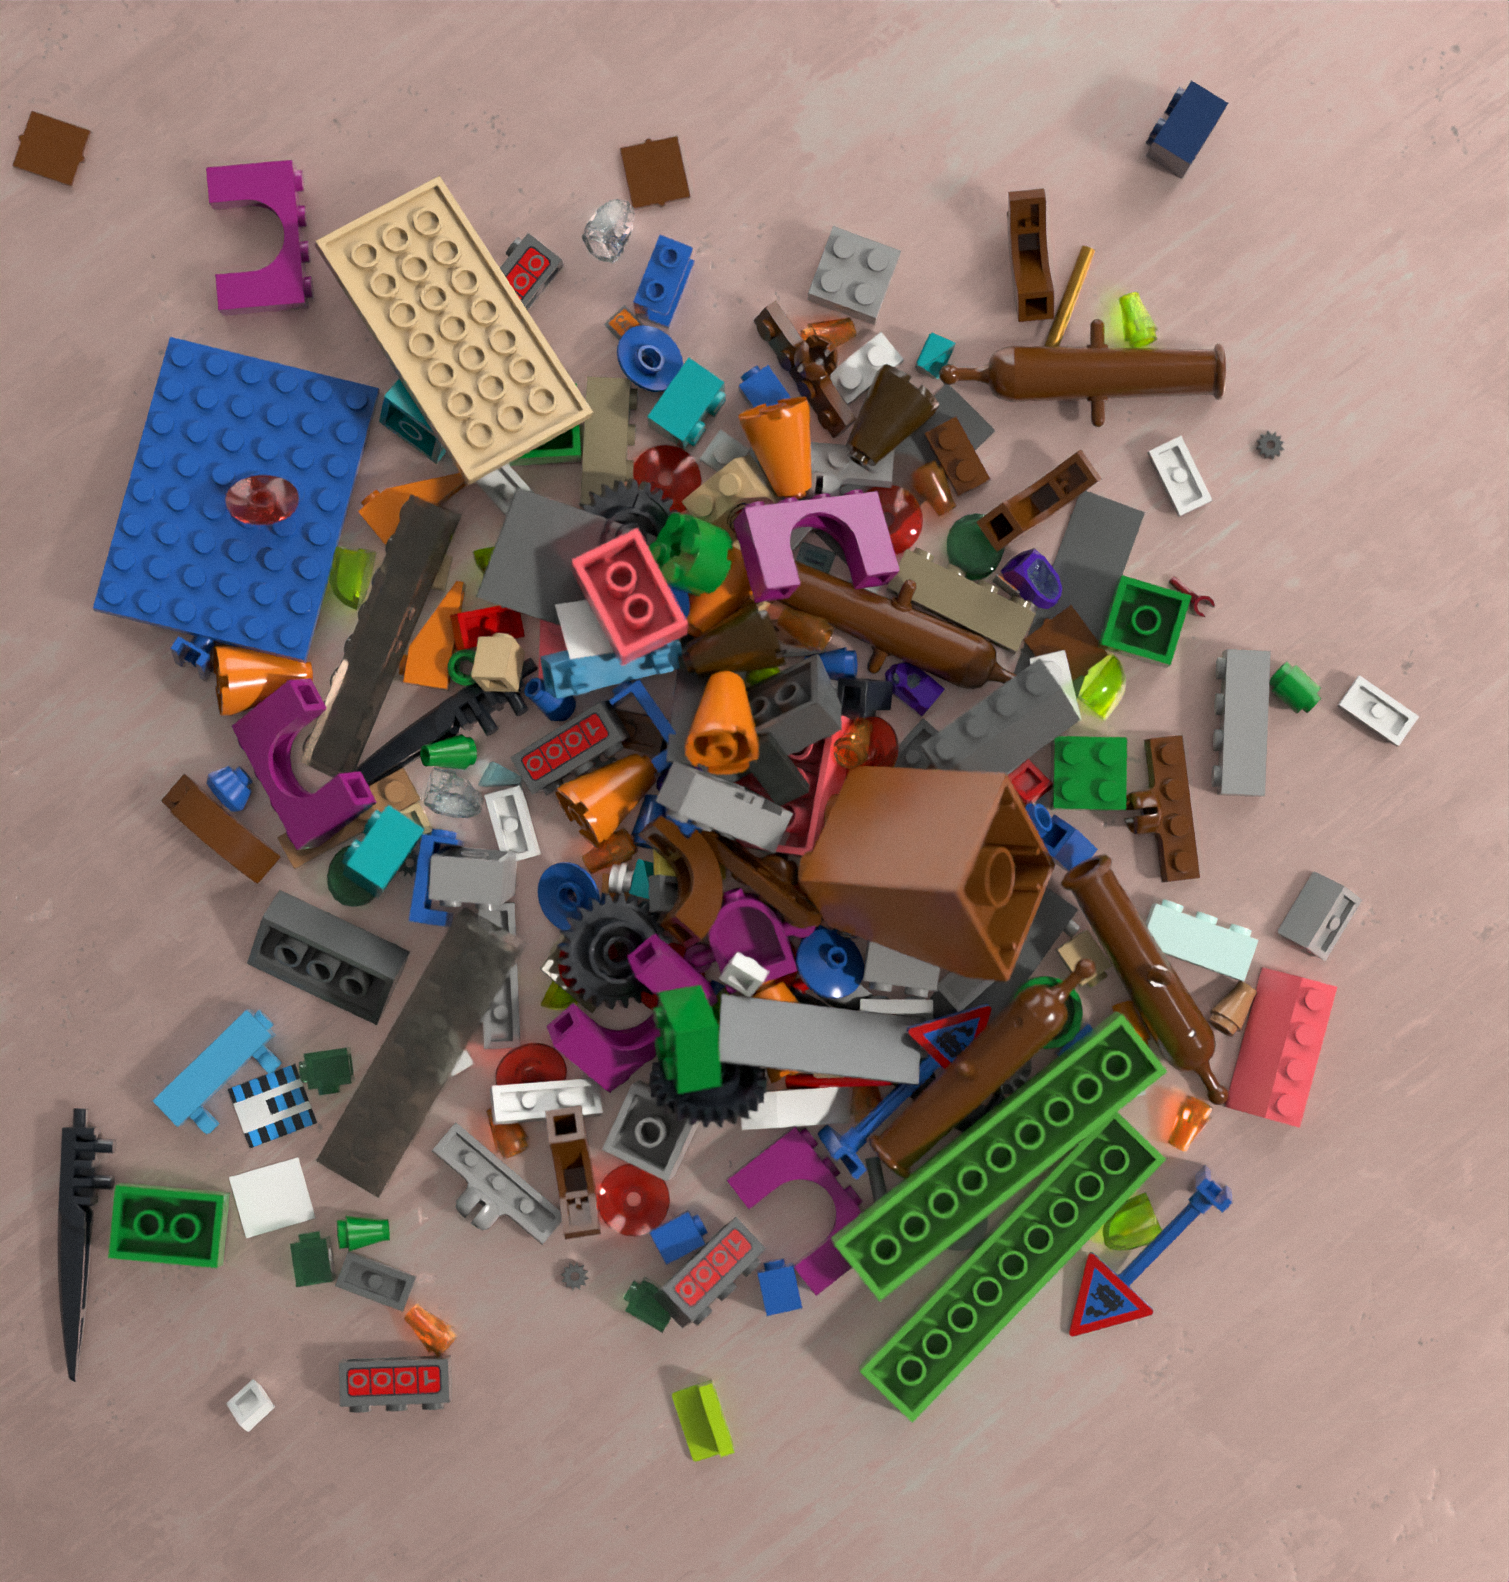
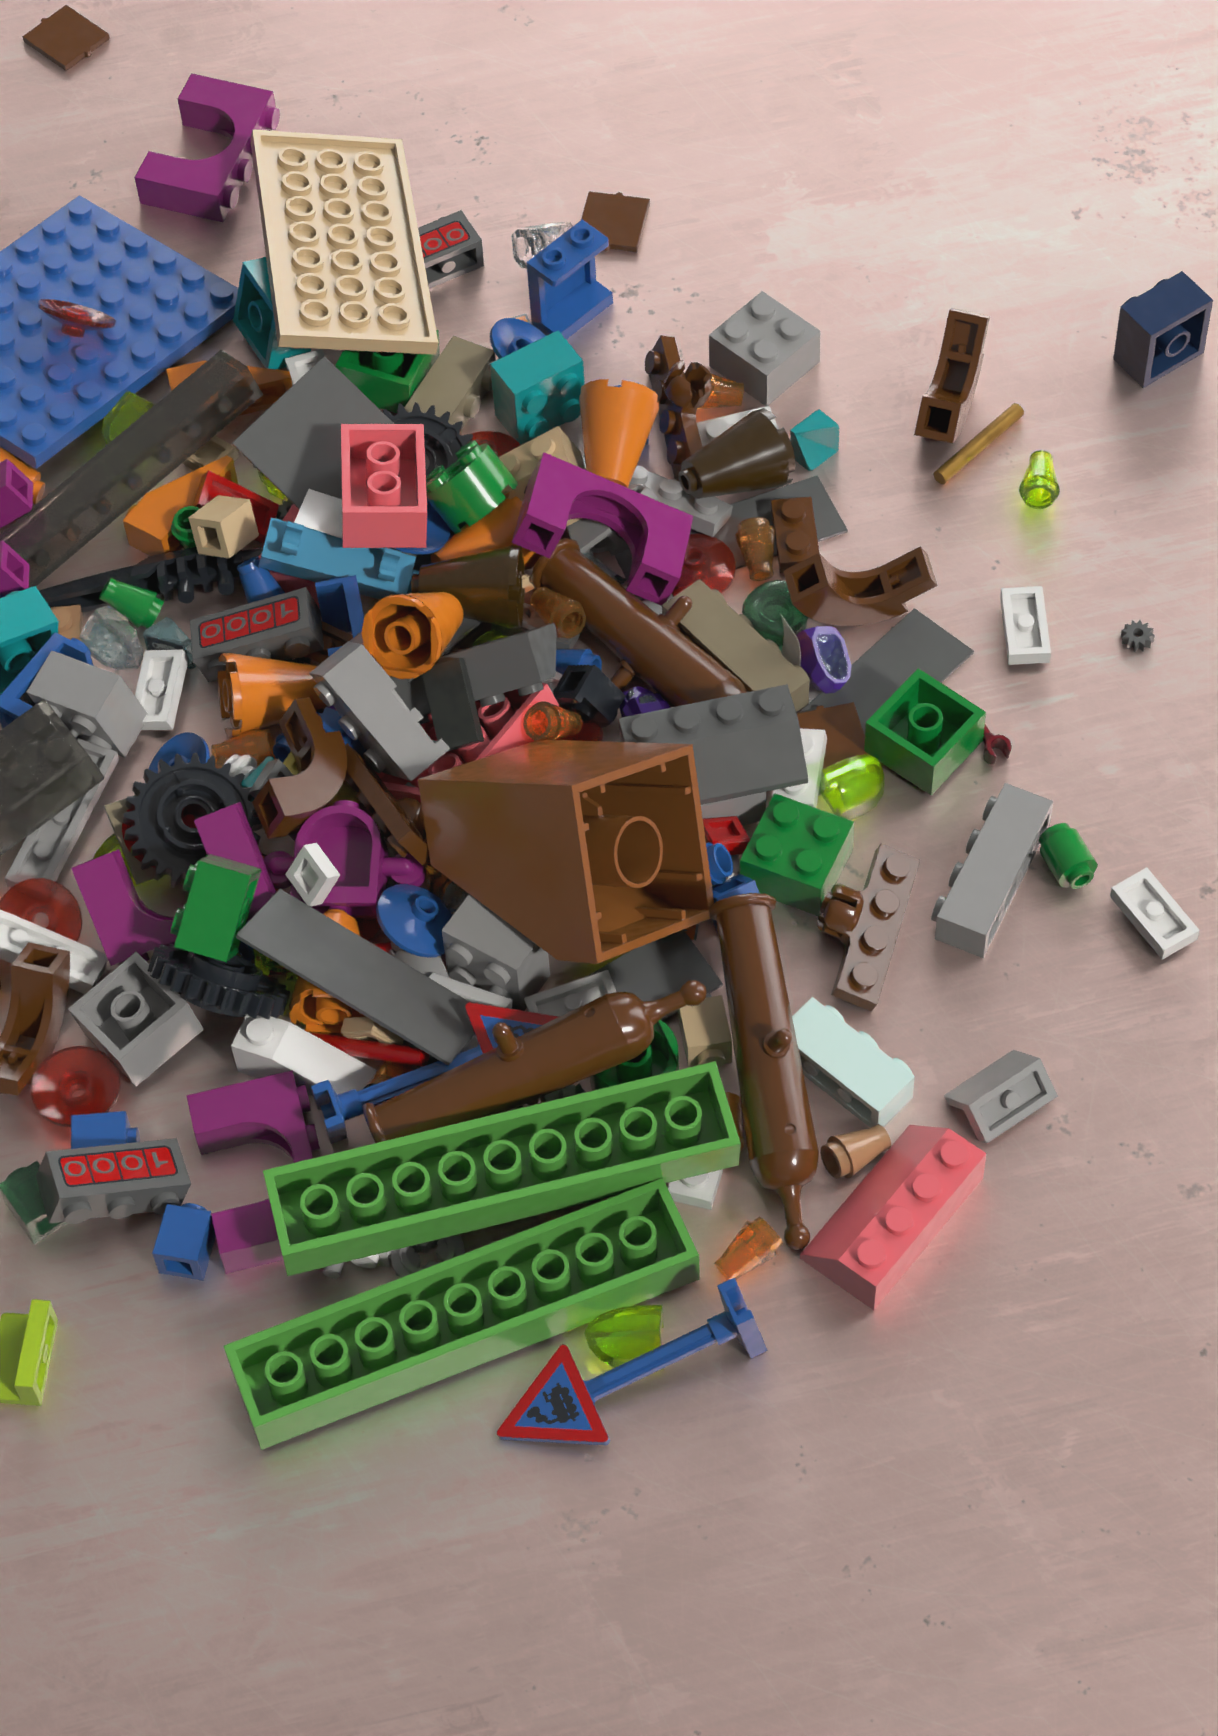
camera: 30 degrees right, 30 degrees down
reddish brown piece [939,319,1226,427] -> none

